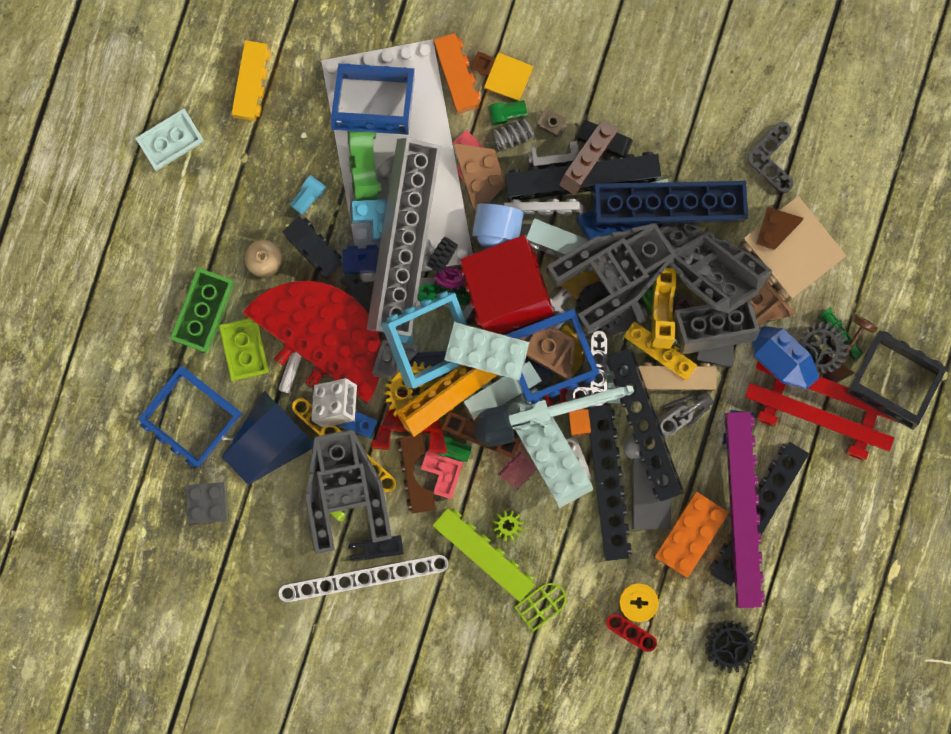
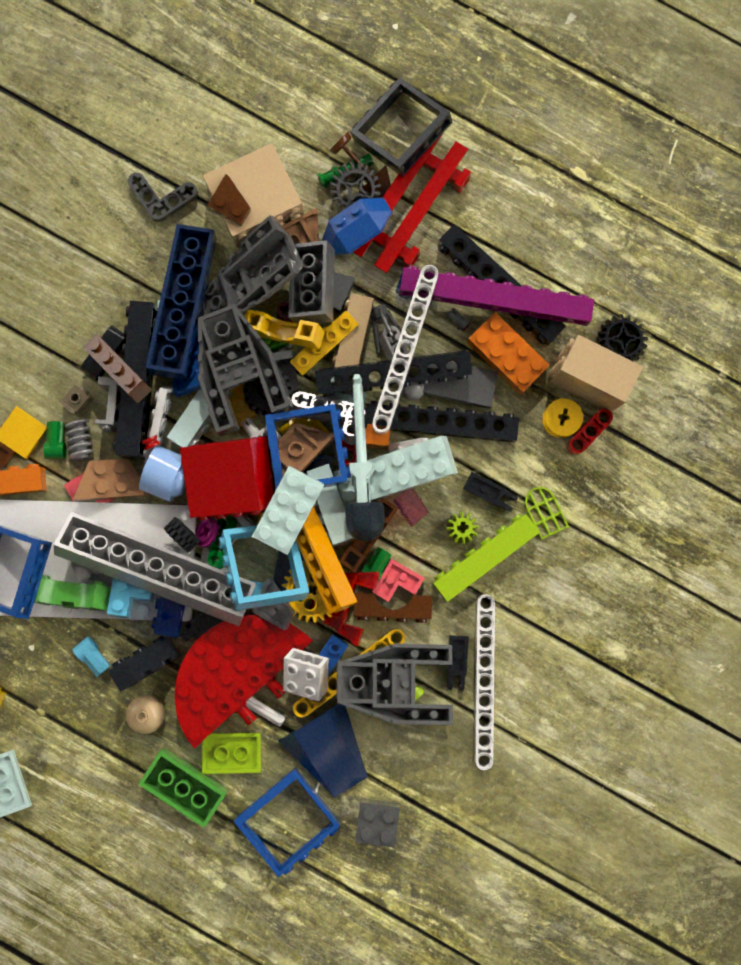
camera: 85 degrees left, 0 degrees up
none -> red bush [141,435,161,451]
none -> white beam [373,265,438,434]
none -> dark grey pin [446,307,470,331]
none -> black hinge [463,472,518,512]
none -> tan brick [548,335,643,412]

